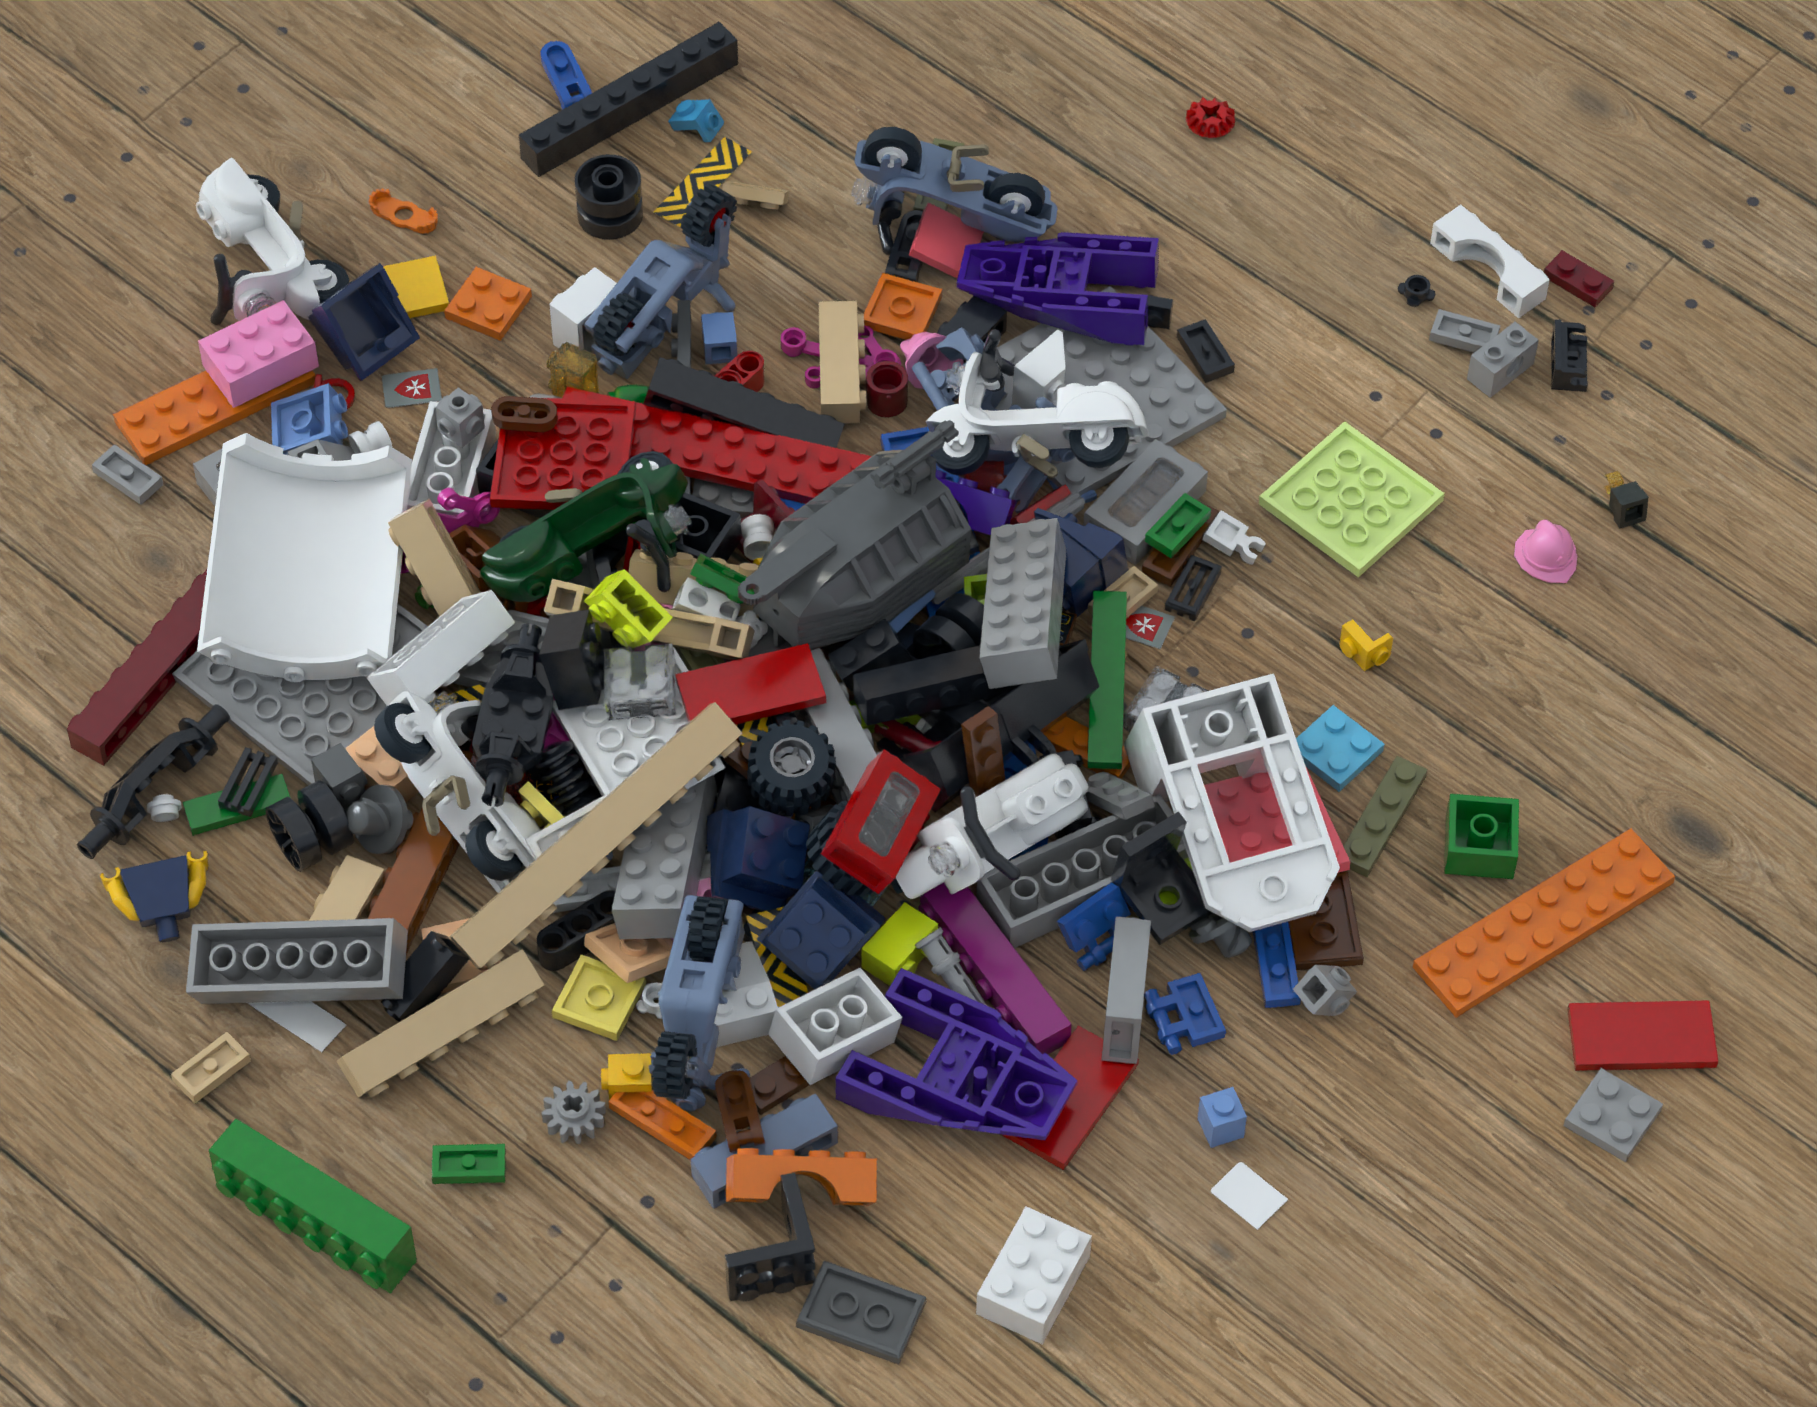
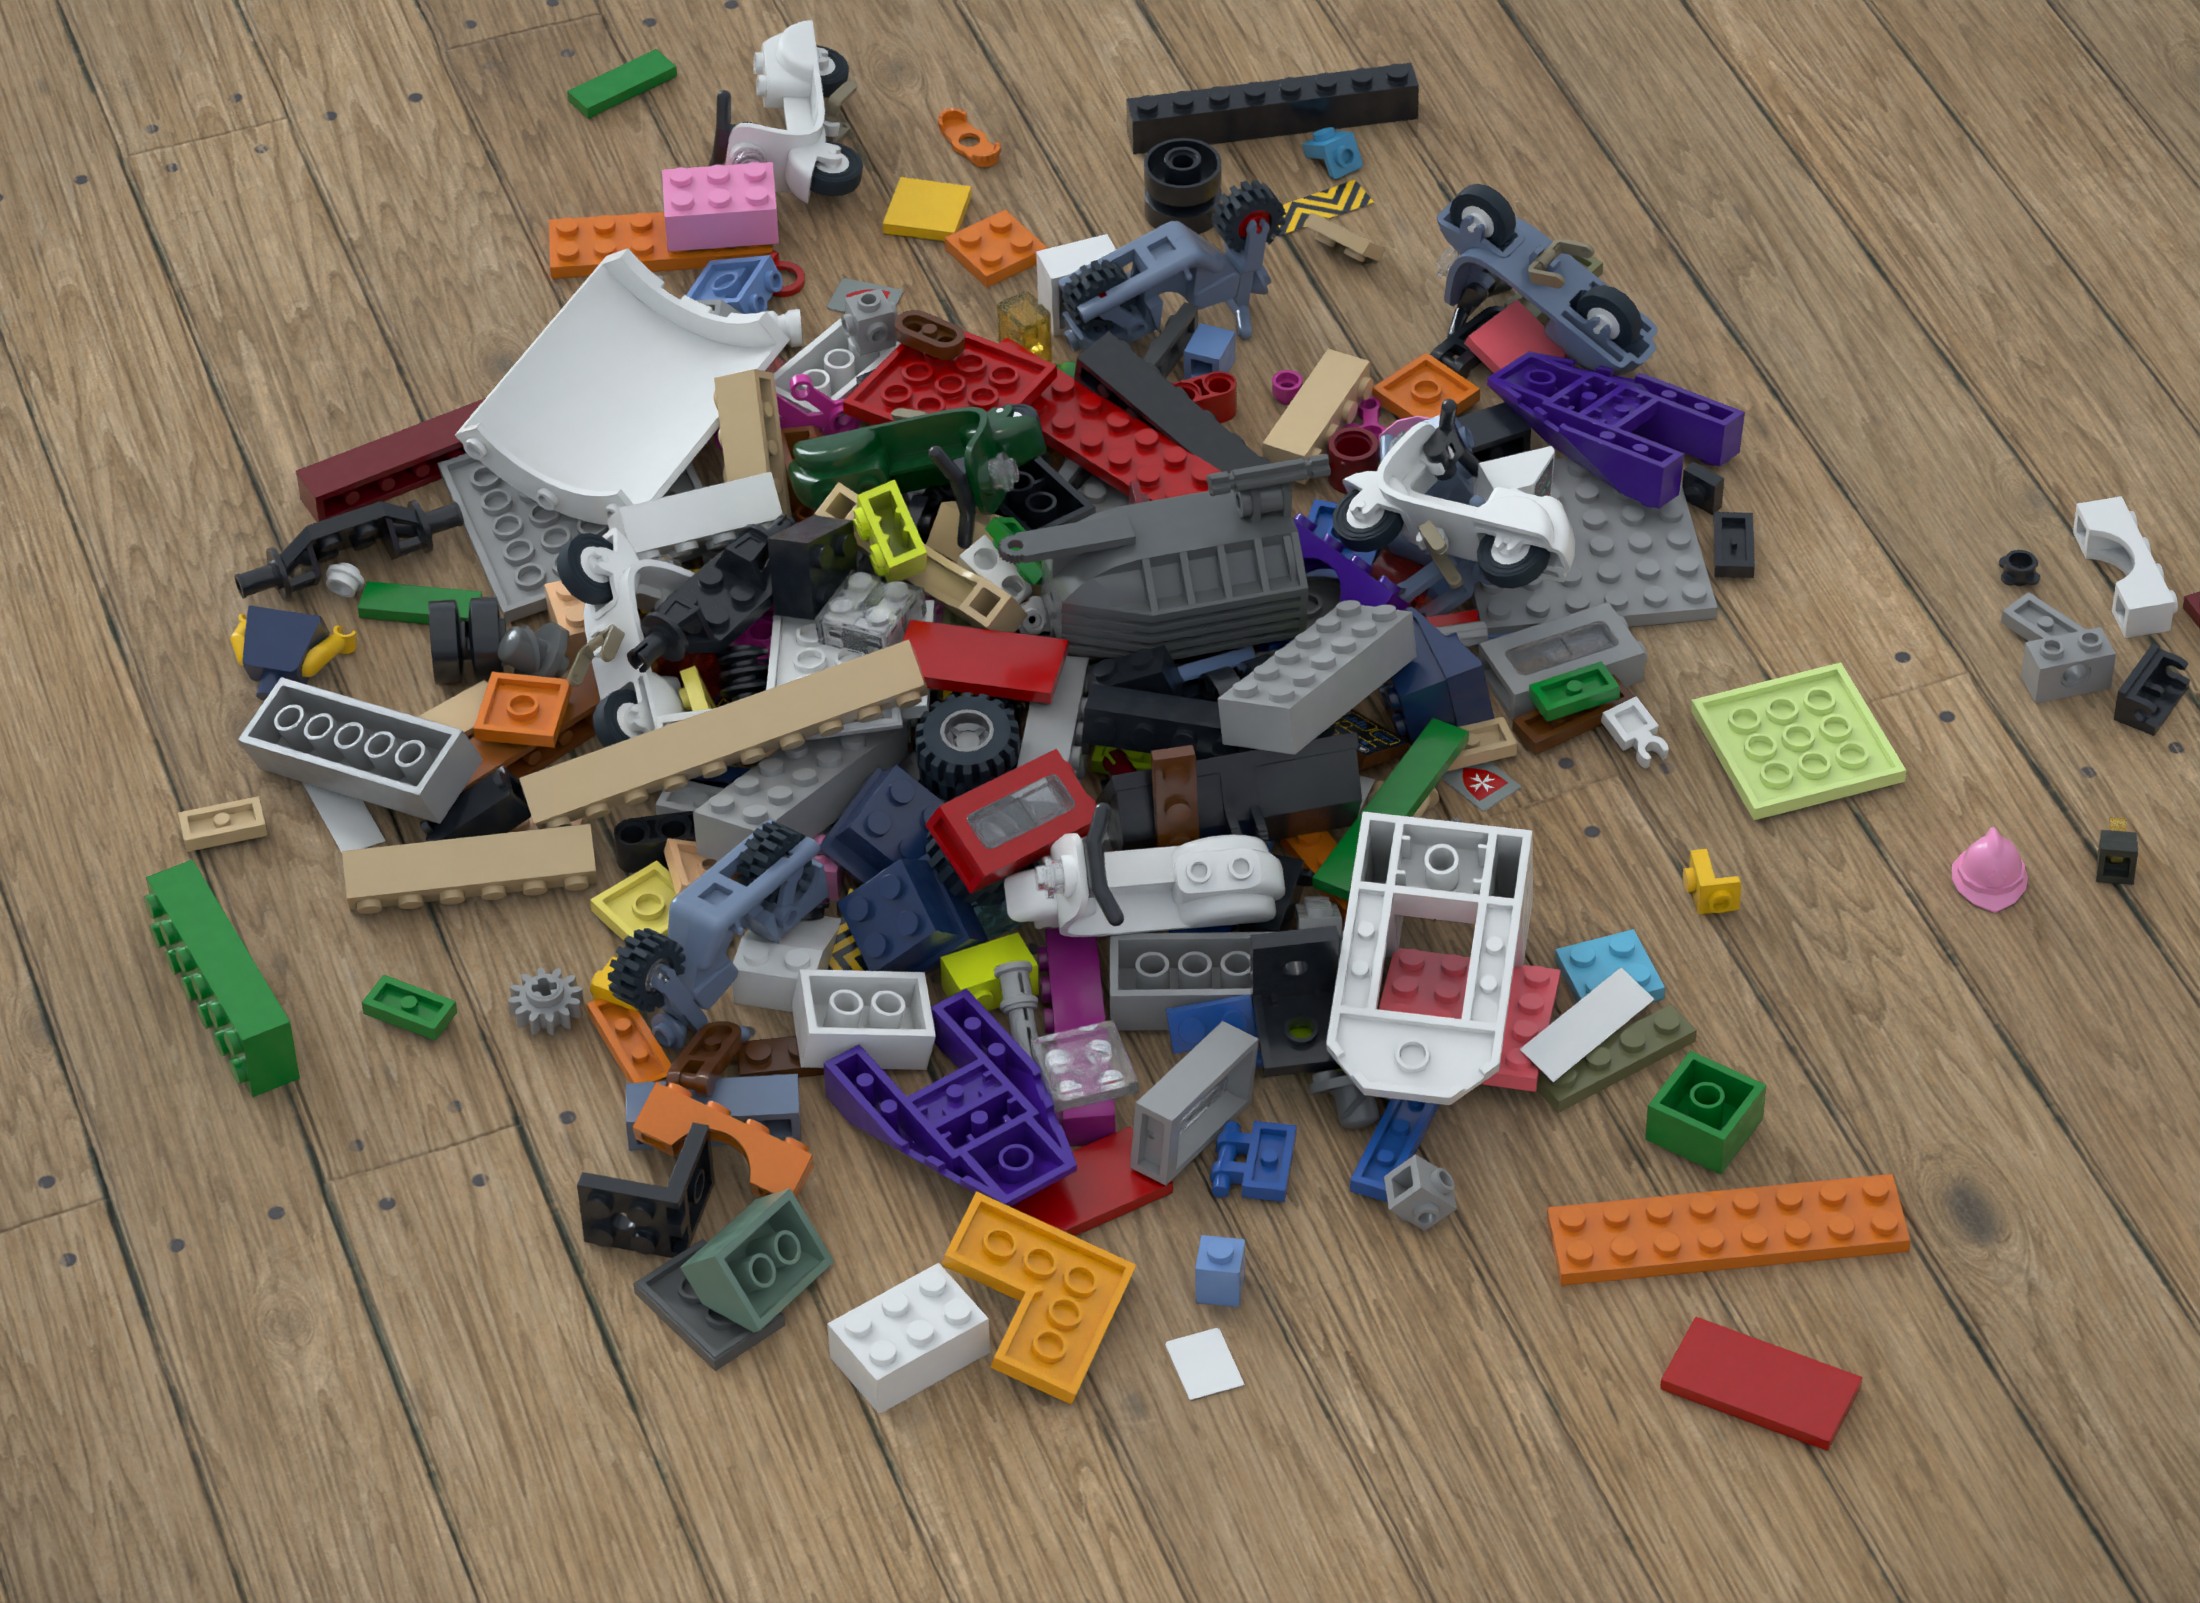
camera: 30 degrees right, 10 degrees down
light grey plate [92,444,164,505] -> none
black tile [218,747,278,817] -> none
dark blue piece [308,263,420,381] -> none
dark grey brick [311,743,368,813] -> none
blue plate [540,41,592,110] -> none
black tile [1165,555,1222,621] -> none
red gear [1186,97,1235,138] -> none
reddish brown tile [1288,870,1364,970] -> none
light grey plate [1563,1068,1663,1162] -> none
none -> orange plate [473,672,572,748]
none -> green tile [567,49,677,118]
none -> sand green slope [680,1188,834,1333]
none -> light orange plate [941,1191,1137,1405]
none -> clear plate [1031,1020,1138,1112]
none -> white sticker [1520,967,1654,1082]

